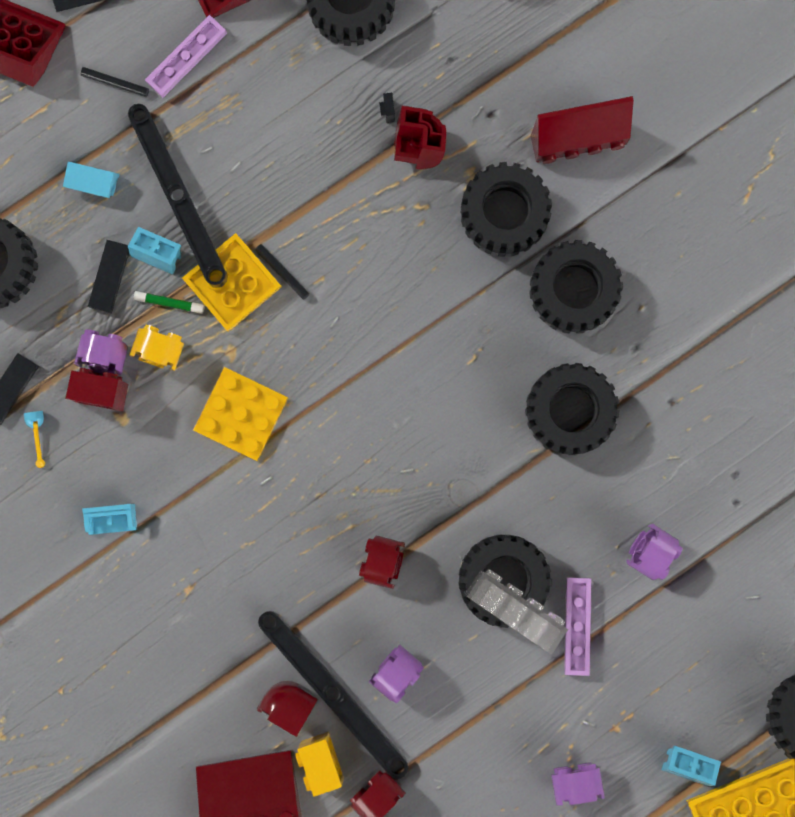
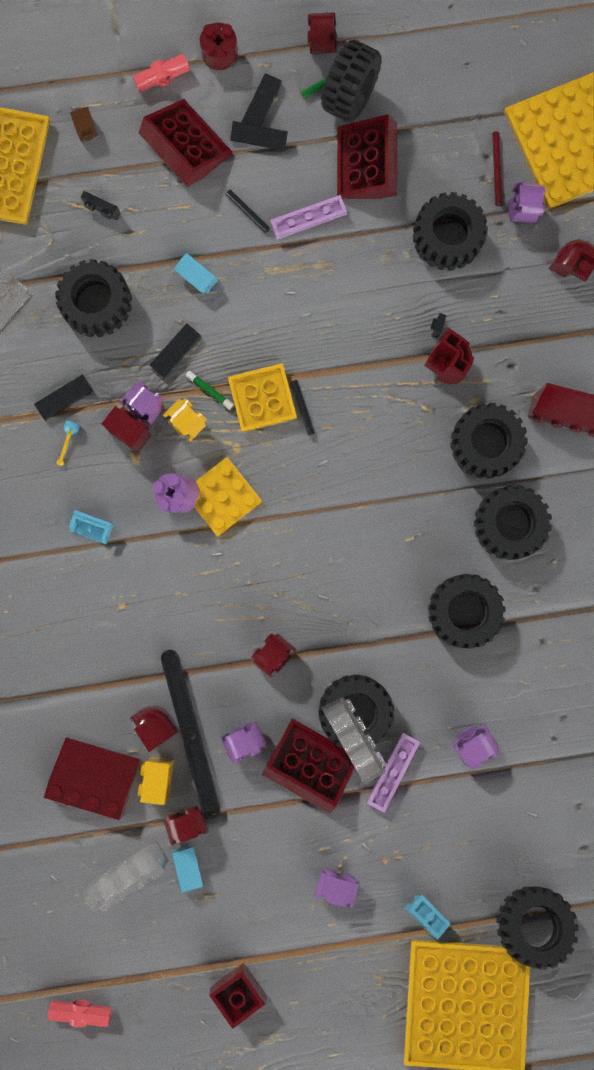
camera: 20 degrees right, 0 degrees up
black beam [128,104,228,288] -> none
medium azure hinge [128,227,181,275] -> none
none -> medium lavender brick [153,473,199,513]
none -> dark red slope [262,718,360,813]

